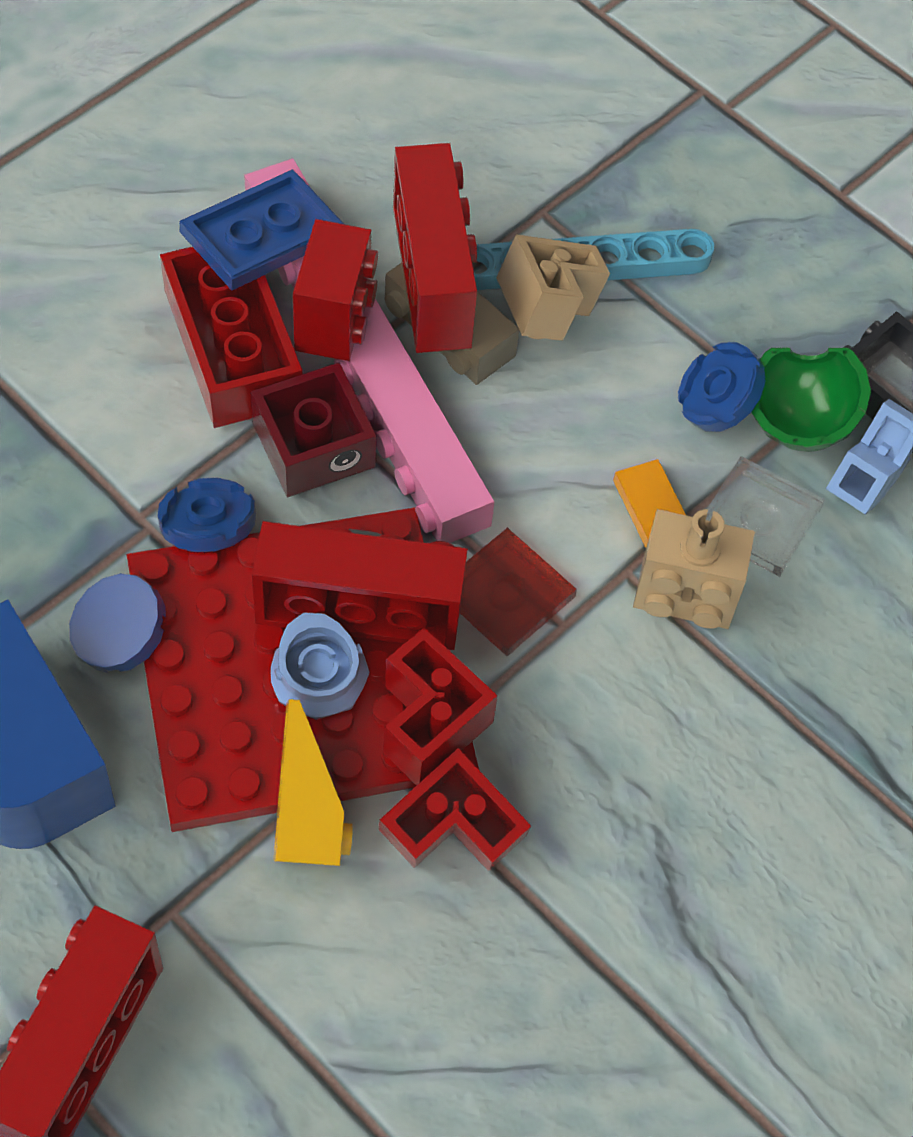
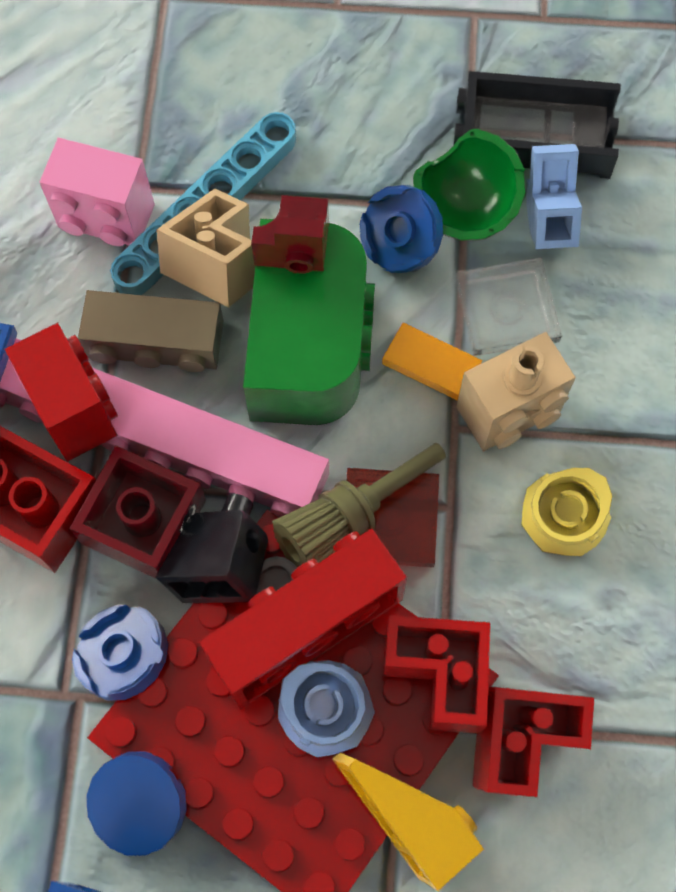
camera: 35 degrees left, 10 degrees up
red brick [393,143,477,353] -> none
none -> bright pink brick [39,137,155,247]
none -> black torso [155,494,268,603]
none -> green brick [243,218,375,425]
none -> dark red brick [251,195,329,274]
none -> olive piece [272,443,446,568]
none -> light yellow hat [521,468,613,556]

